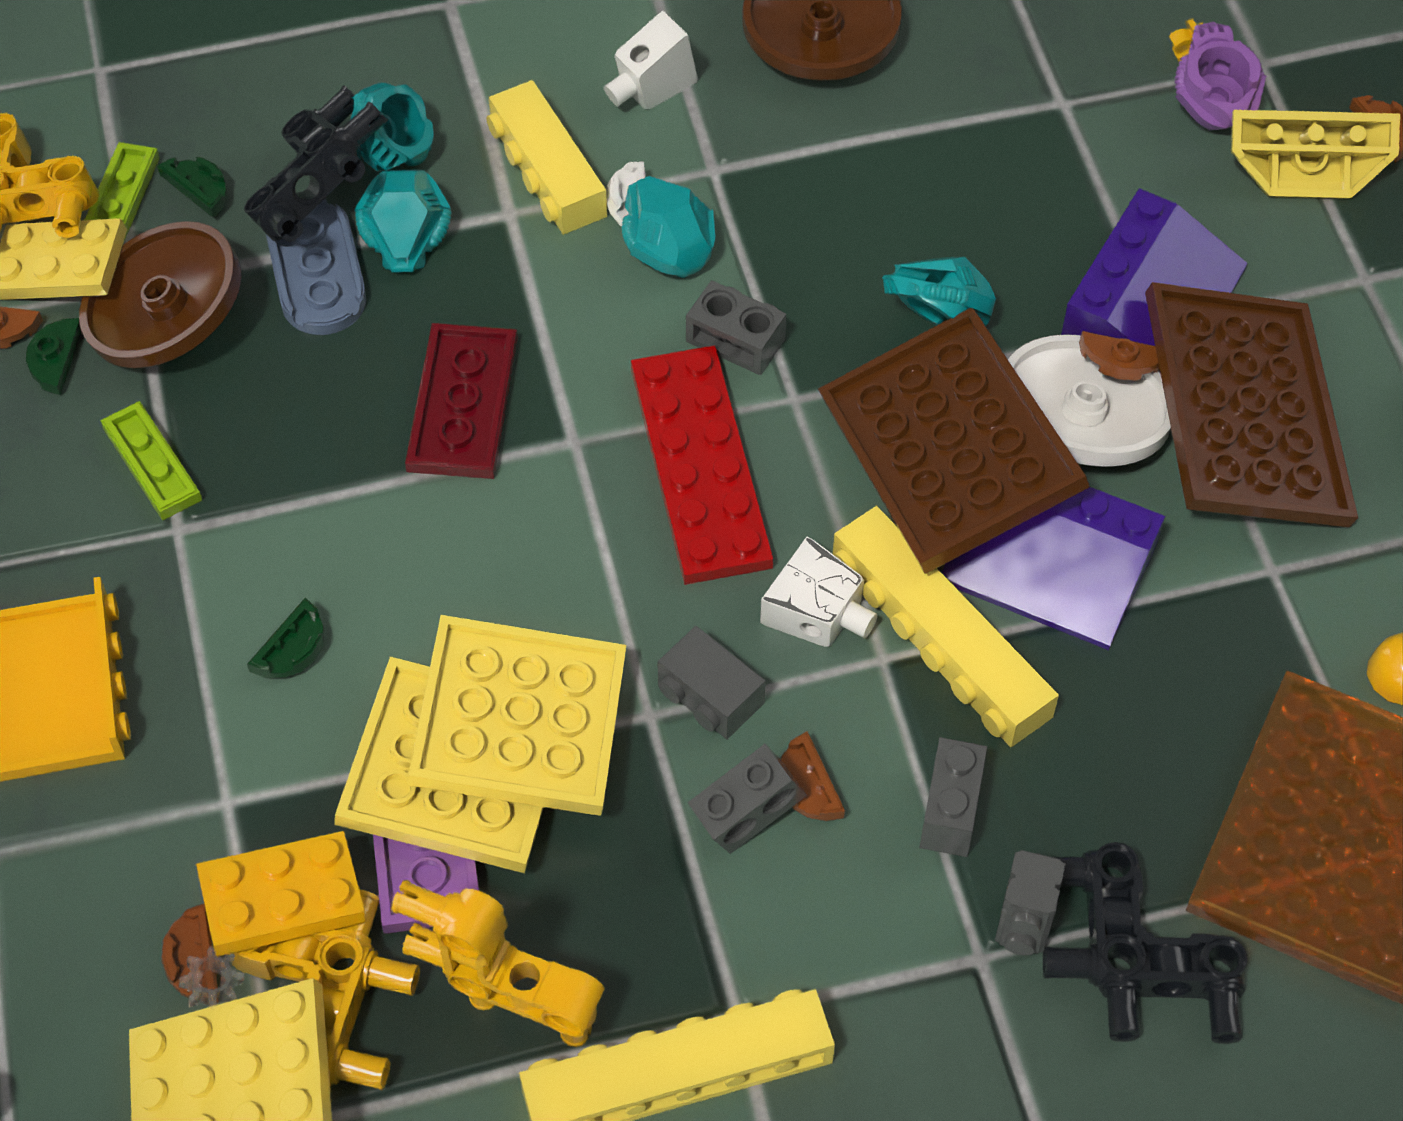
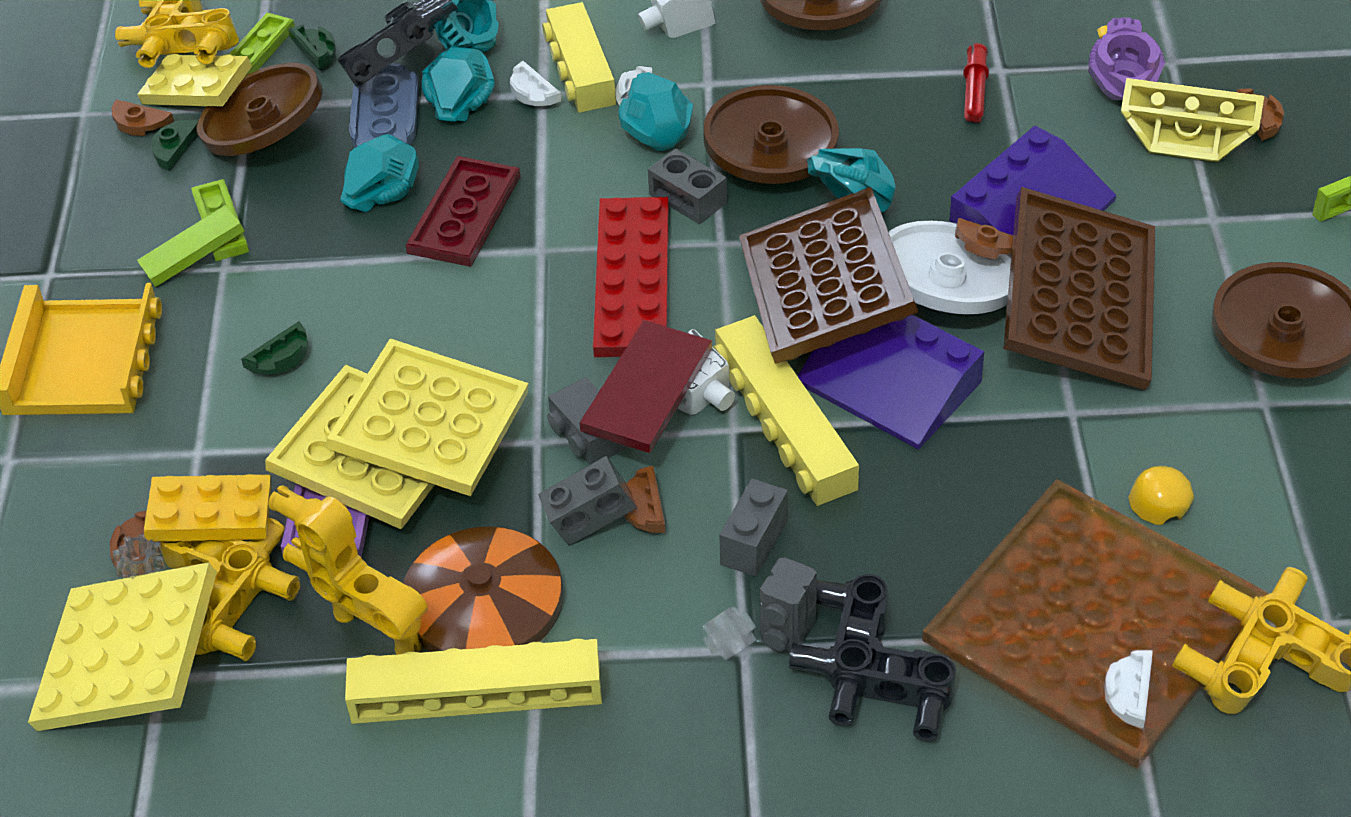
camera: 15 degrees right, 10 degrees down
none -> lime tile [137,205,244,287]
none -> teal helmet [340,134,419,212]
none -> dish [403,527,563,652]
none -> white plate [510,61,561,106]
none -> dark red tile [579,320,712,453]
none -> reddish brown dish [703,85,839,184]
none -> clear gear [703,606,756,660]
none -> red axle [963,43,989,124]

